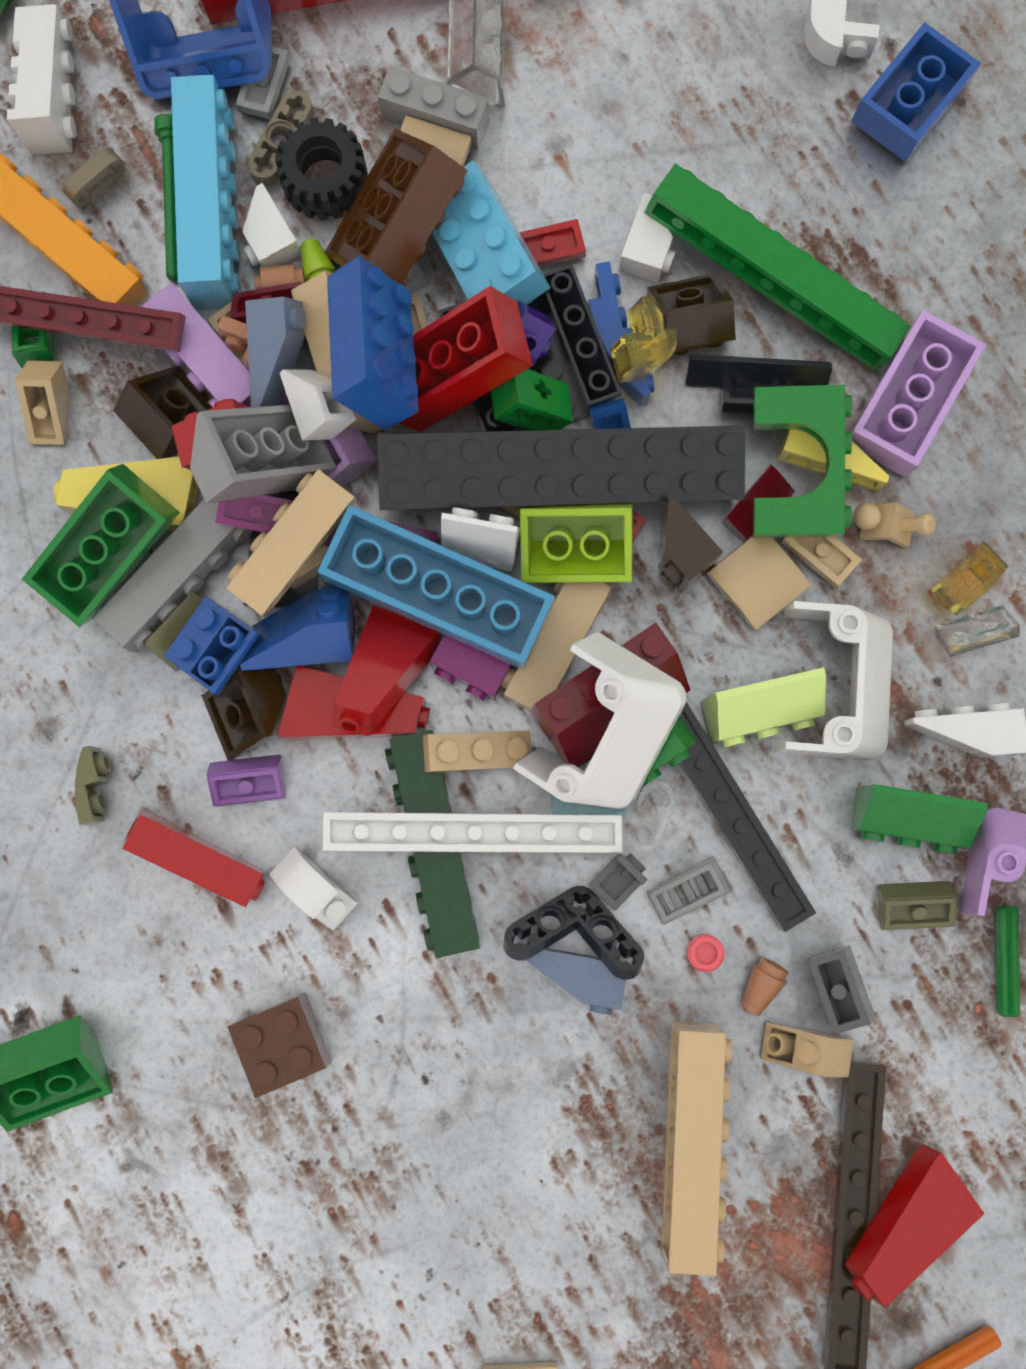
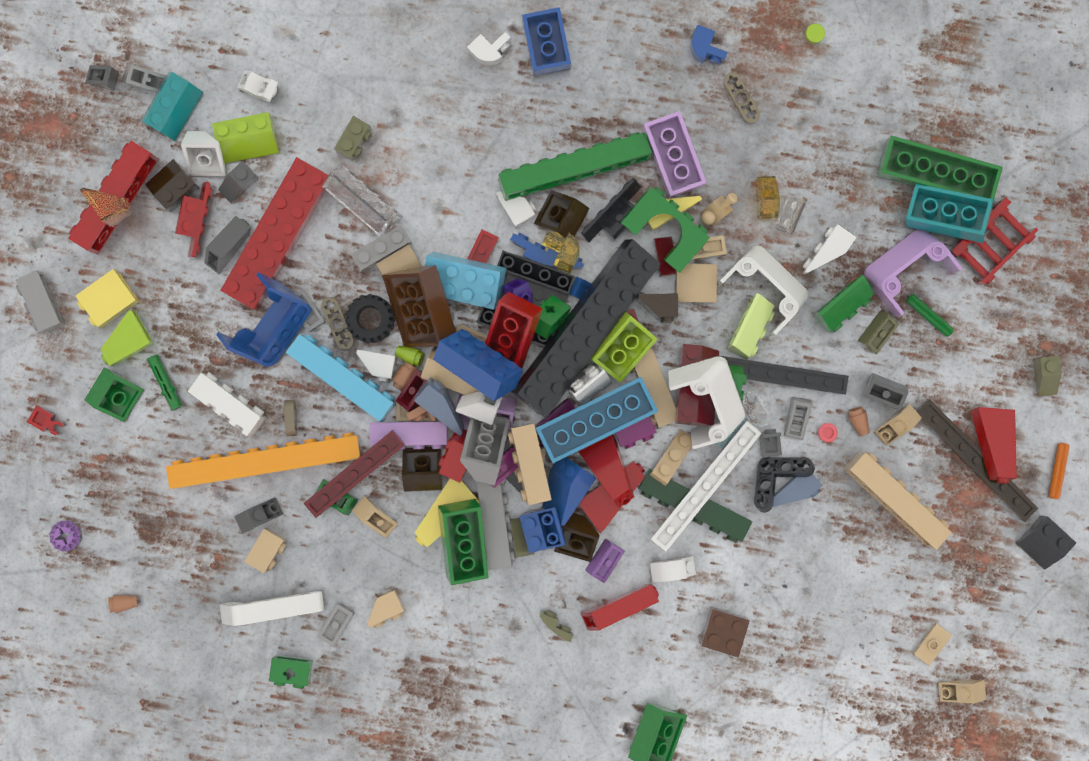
camera: 55 degrees left, 5 degrees up
green piece [154,114,178,282] -> none

